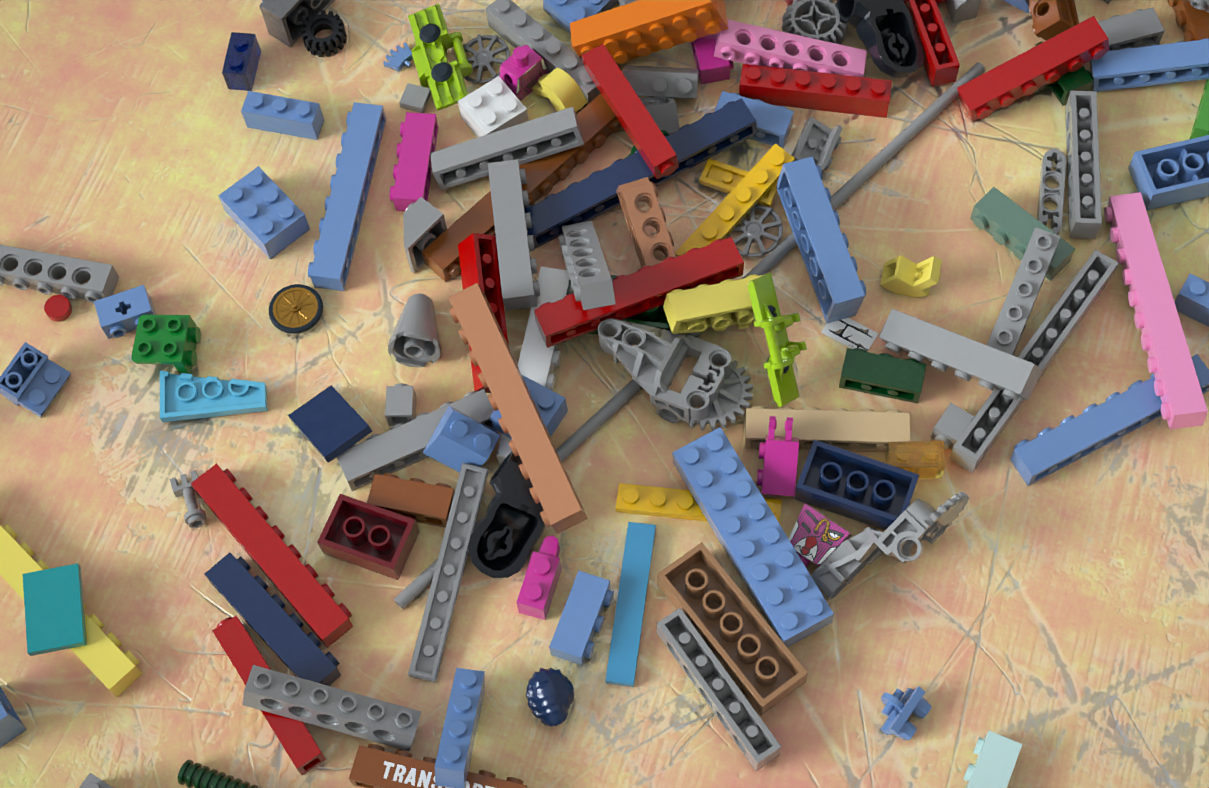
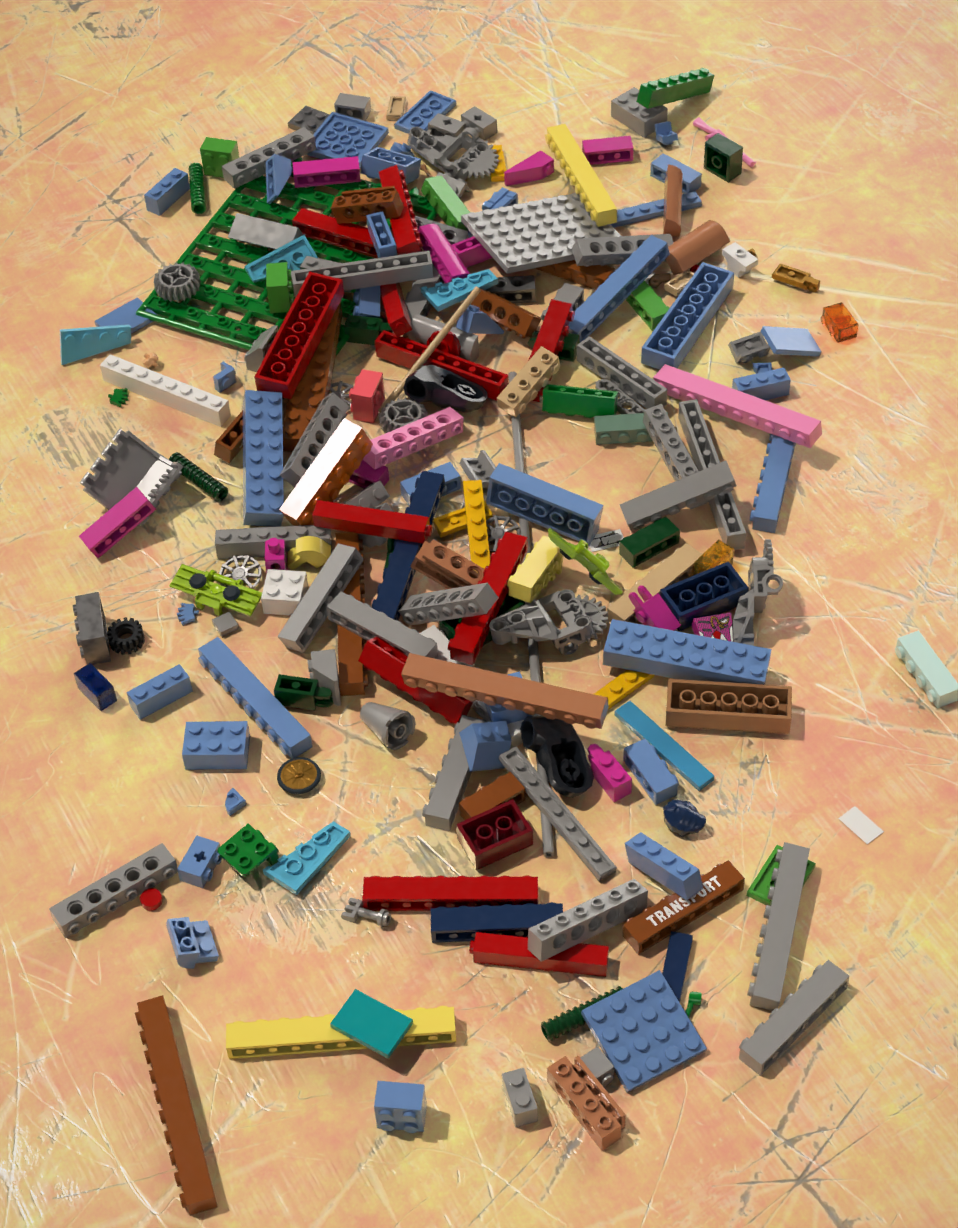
camera: 50 degrees left, 15 degrees down
dark blue tile [288,385,372,463] -> none
light grey brick [385,383,416,426] -> none
dark pink brick [390,112,439,211] -> none
light grey brick [657,608,781,771] -> none
red brick [739,64,892,118] -> none
light yellow brick [880,255,942,297] -> none
medium blue hips [880,687,932,740] -> none
light grey brick [931,403,974,450] -> none
none -> medium blue tile [225,788,247,816]
none -> dark green hinge [274,674,333,710]
none -> tan brick [497,346,560,418]
none -> green brick [542,384,618,418]

